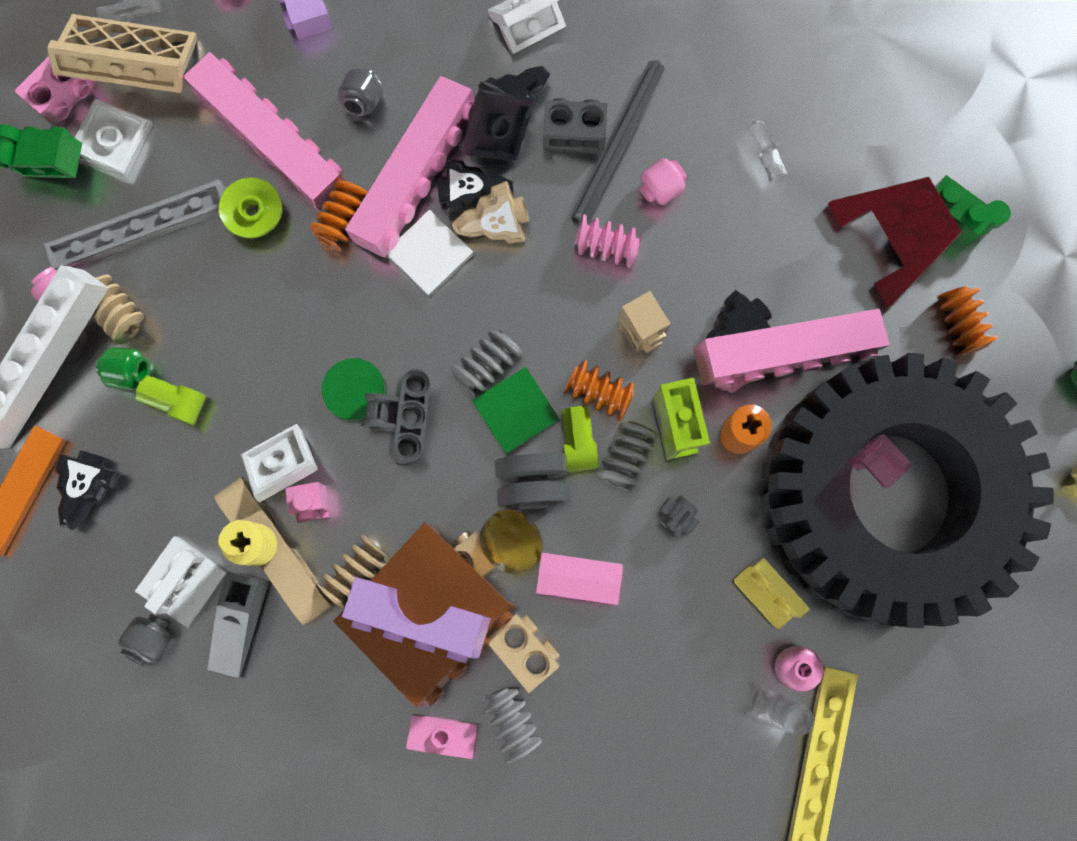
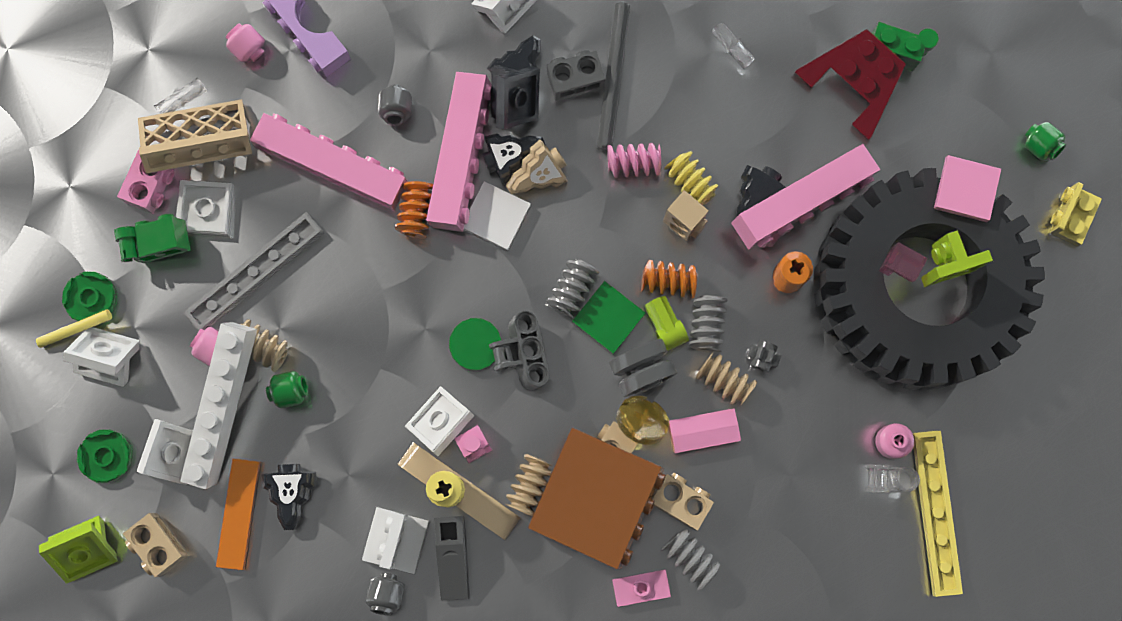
camera: 20 degrees left, 0 degrees up
lime piece [136,375,207,425] -> none
lime dish [219,177,282,238] -> none
lavender arch [342,577,491,663] -> none
bright pink head [639,158,687,206] -> none
lime panel [652,377,710,460] -> none
light yellow bracket [733,558,810,629] -> none
orange piece [937,286,998,356] -> none
none -> light yellow piece [664,151,718,206]
none -> tan piece [696,351,757,405]
none -> lime bracket [921,230,993,288]
none -> bright pink tile [934,155,1001,222]

